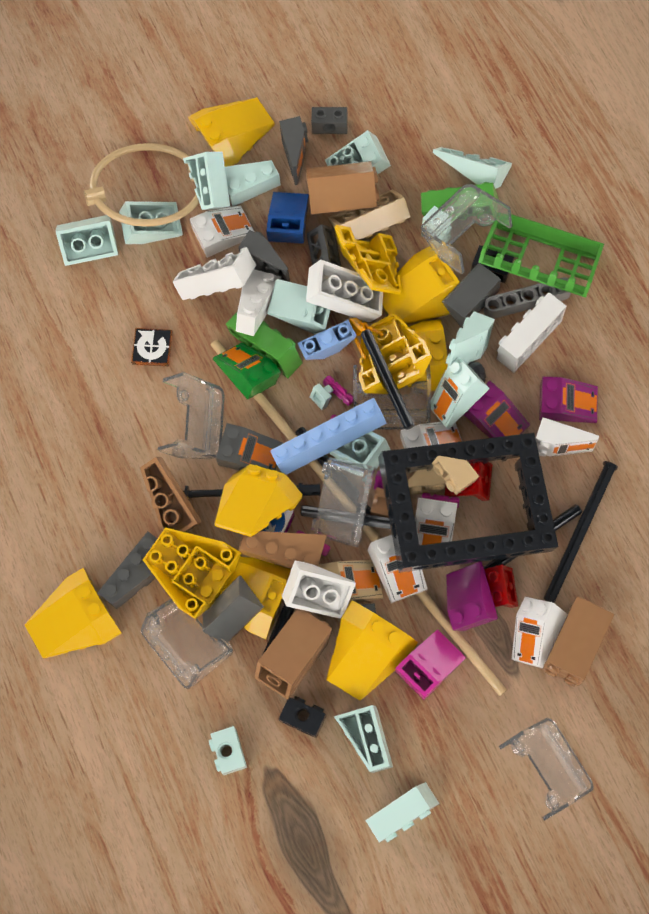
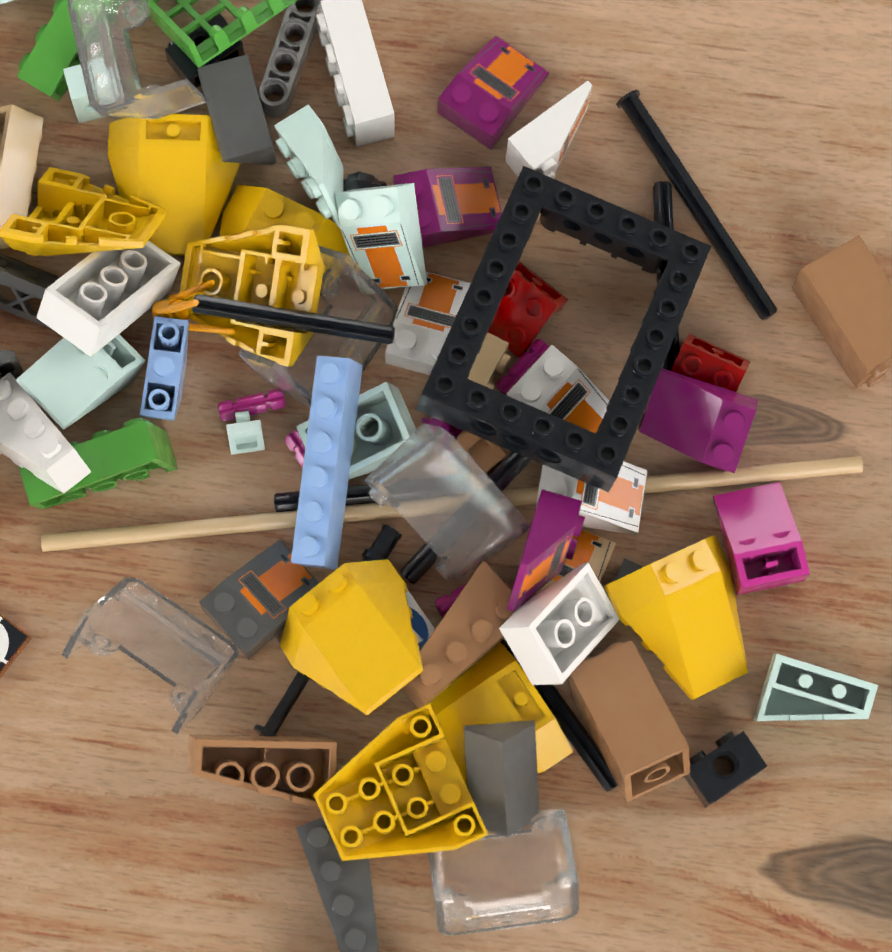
camera: 70 degrees left, 5 degrees up
light aqua brick [209,726,247,775] -> none
green slope [213,343,281,400] -> none
tan slope [432,456,479,495] -> none
white slope [512,597,568,668] -> none
none -> magenta slope [507,489,585,612]

